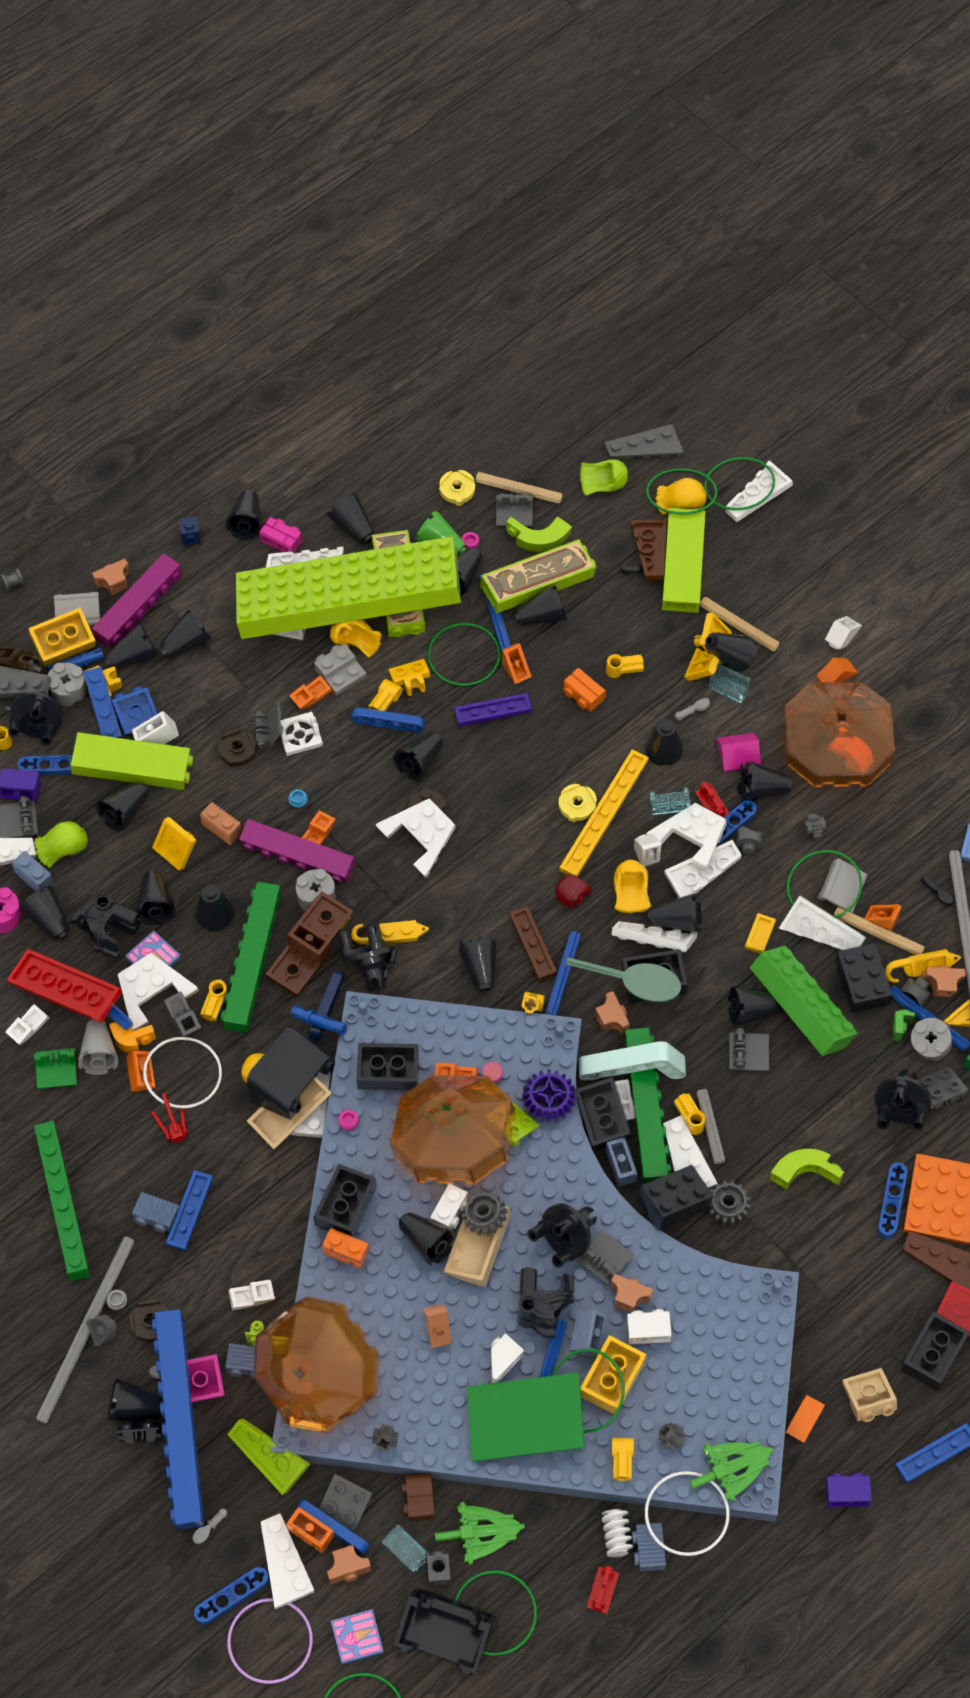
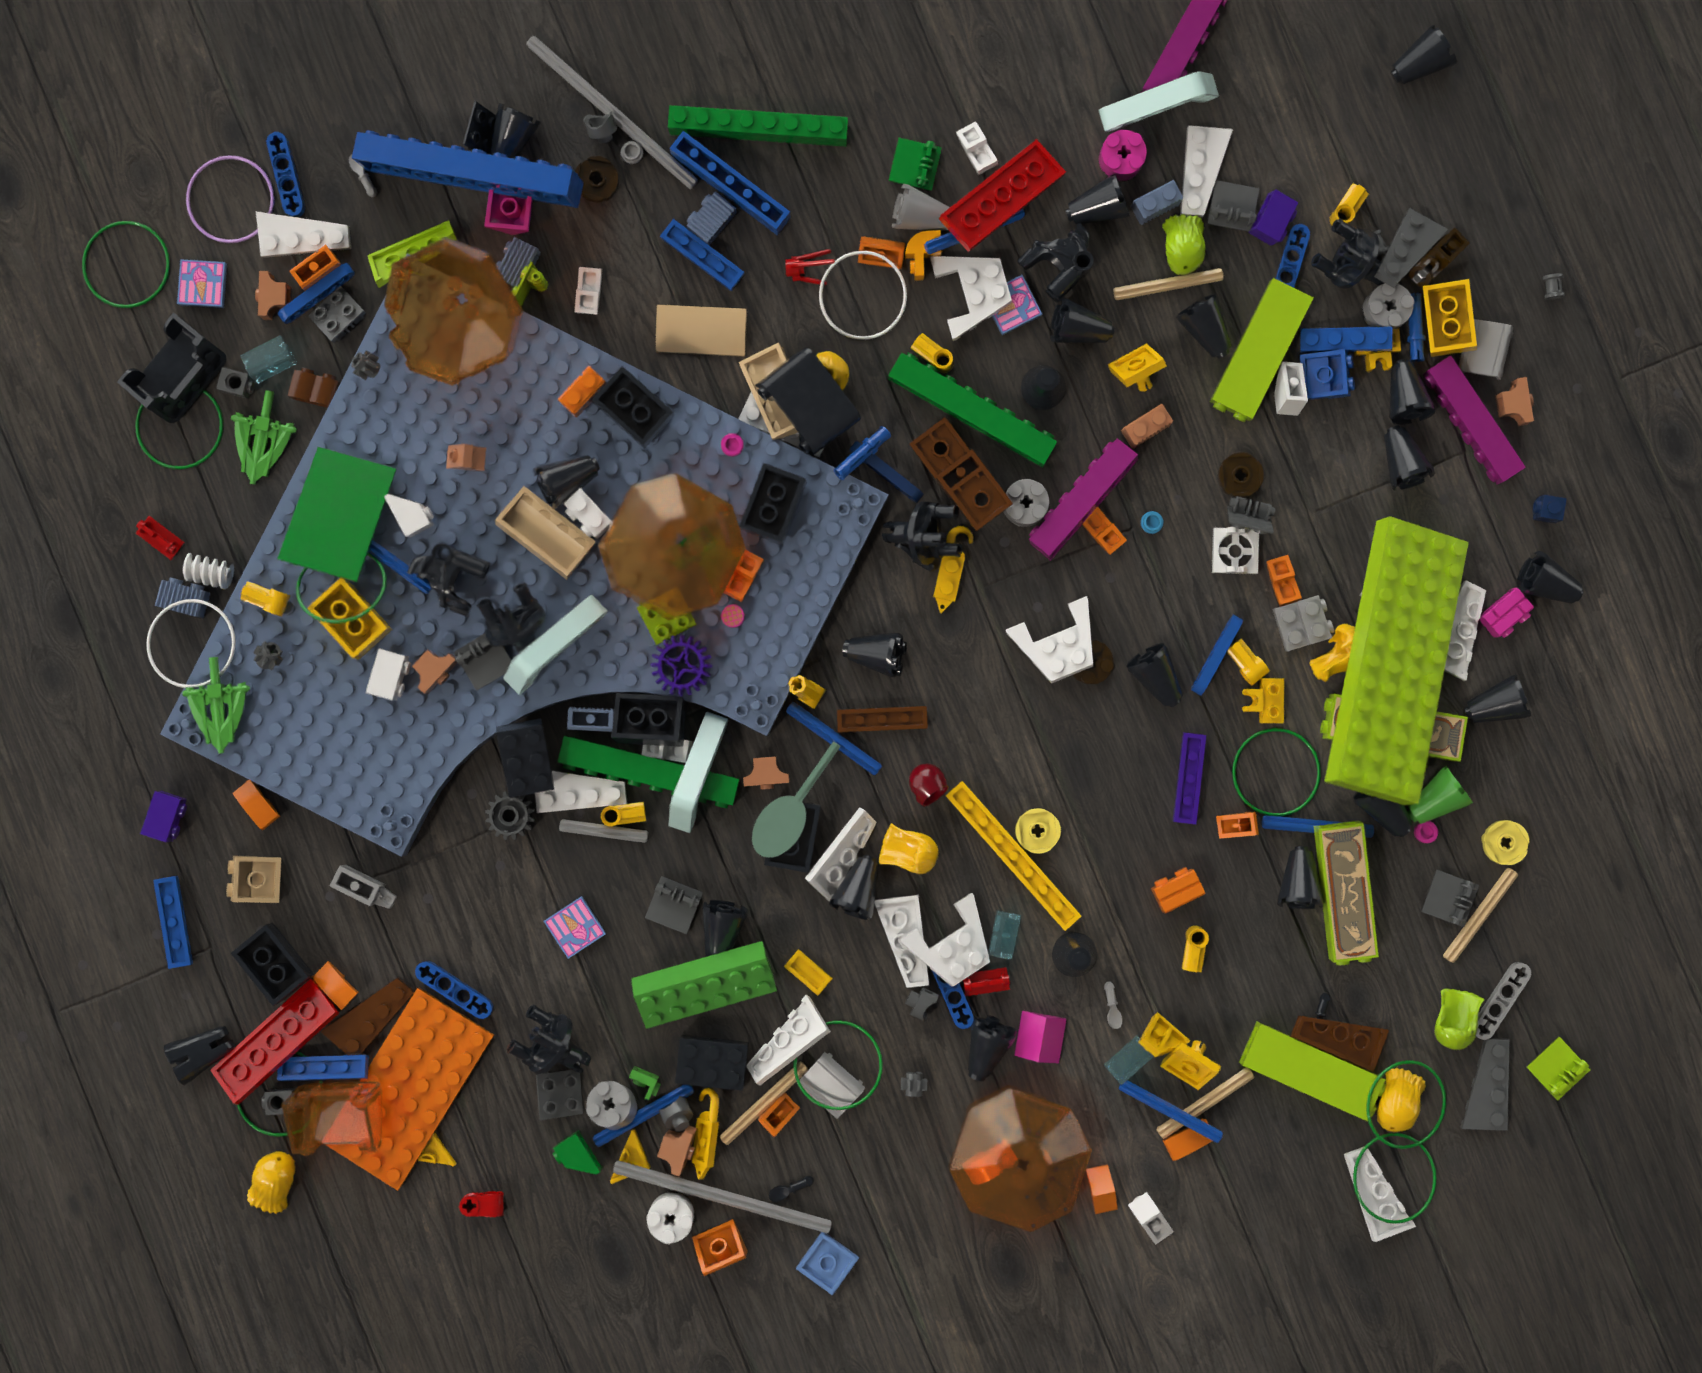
camera: 110 degrees right, 25 degrees up
dark grey brick [163,991,201,1037] -> none
dark grey gear [462,1191,508,1236] -> none
lime arch [505,516,572,552] -> none
sand blue brick [570,1309,608,1356] -> none
white slope [634,834,661,866] -> none
black cone [705,633,757,672] -> none
lime arch [770,1149,844,1190] -> none
none -> orange slope [312,961,359,1010]
none -> light grey hinge [330,865,397,909]
none -> light aqua beam [503,595,608,695]
none -> tile [544,896,607,959]
none -> tan slope [656,305,747,357]
none -> blue brick [669,131,791,236]
none -> tan axle [1114,268,1224,300]
none -> blue axle [1119,1079,1223,1143]
none -> orange slope [1163,1119,1212,1161]
none -> light grey beam [1476,962,1531,1040]
none -> lime hinge [1527,1037,1590,1101]

